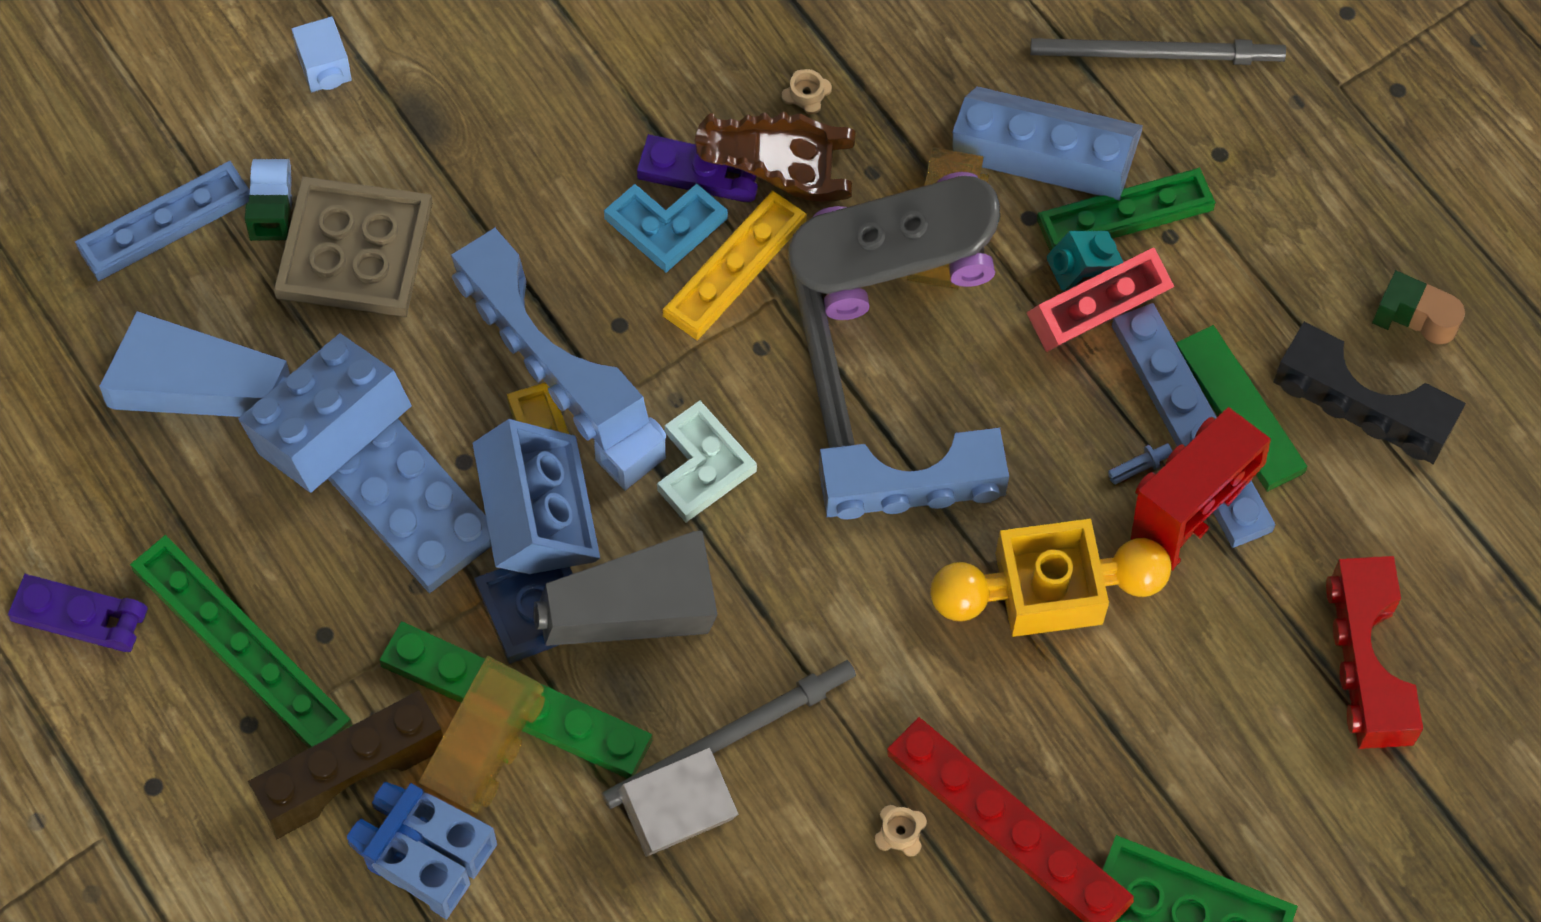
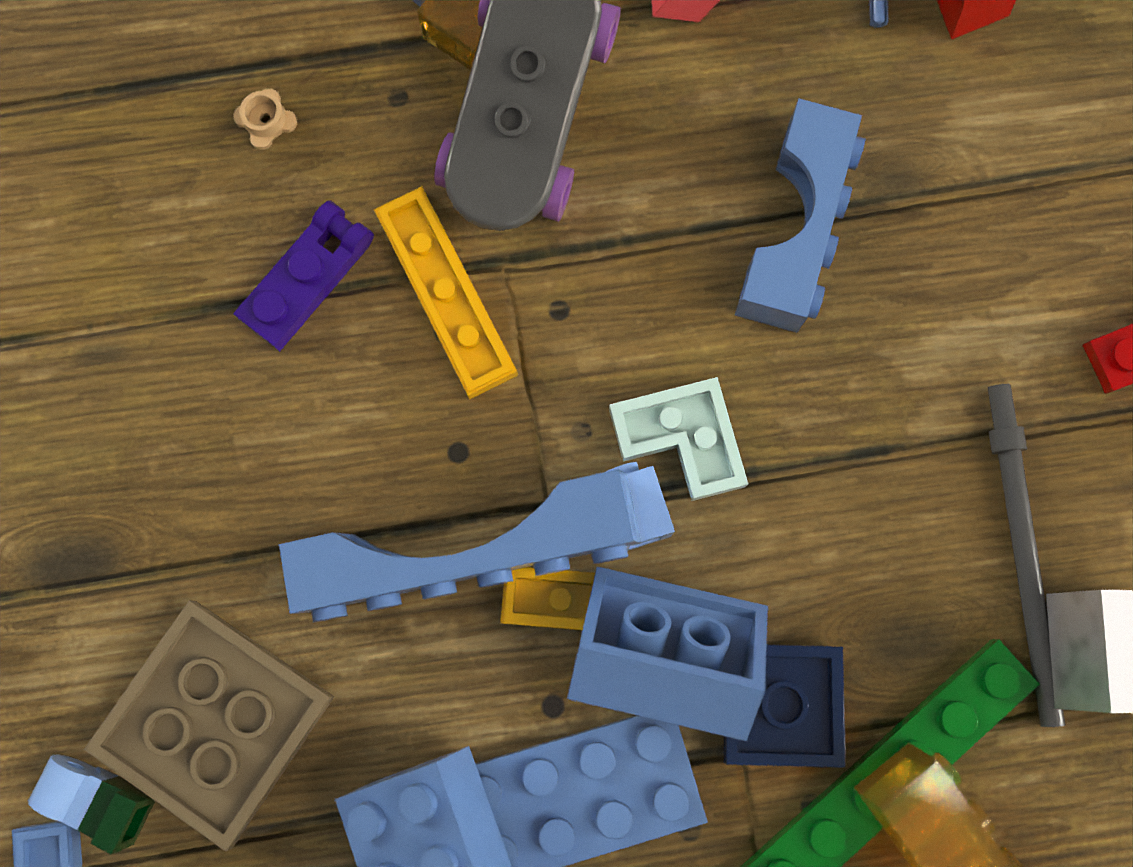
camera: 60 degrees left, 15 degrees up
dark grey slope [533,531,718,646] -> none
dark azure plate [604,184,728,273] -> none
reddish brown animal [695,112,856,201] -> none
dark grey axle [792,272,854,448] -> none
yellow brick [930,519,1171,637] -> none

